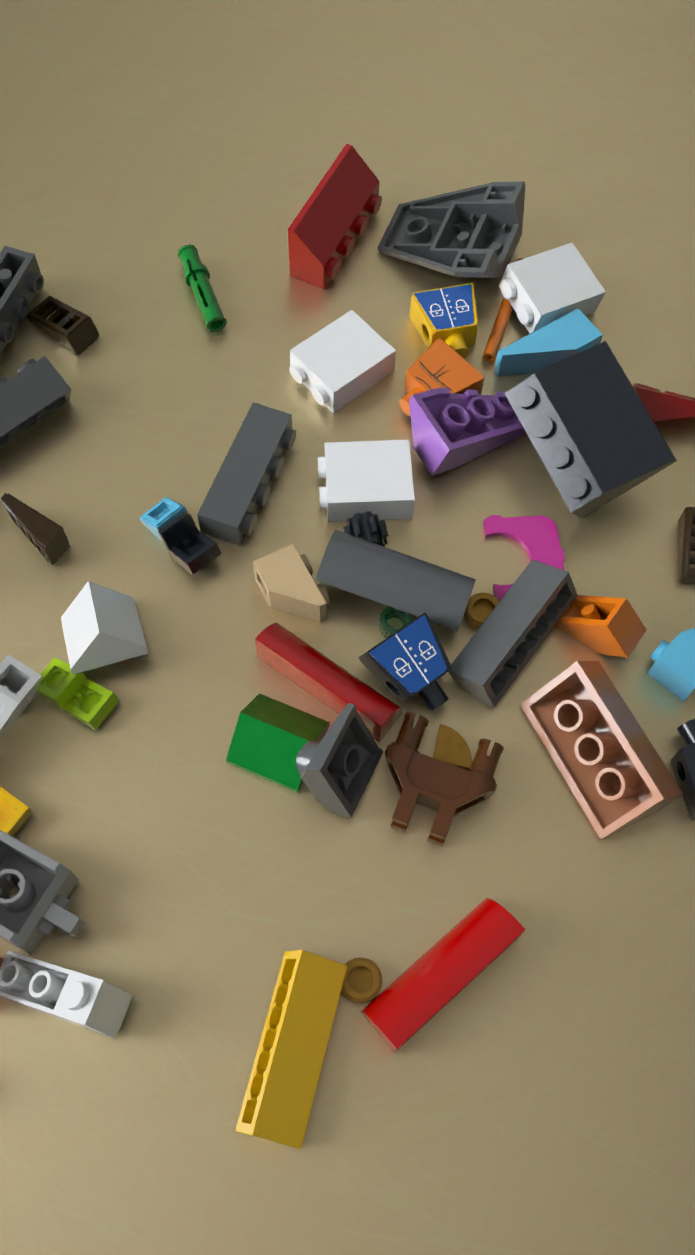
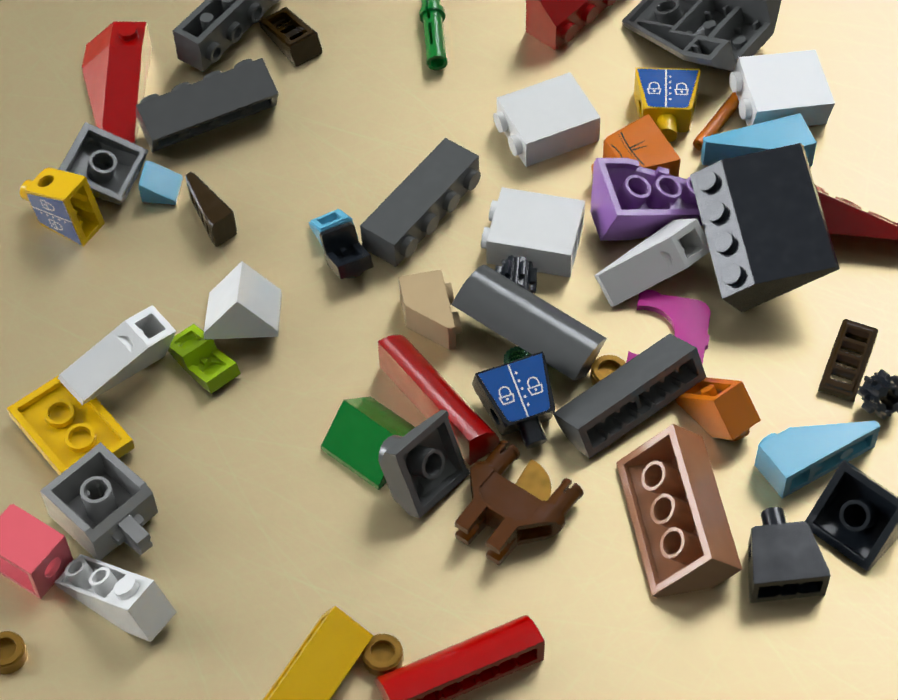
camera: 20 degrees right, 10 degrees down
none -> white slope [594,218,710,306]

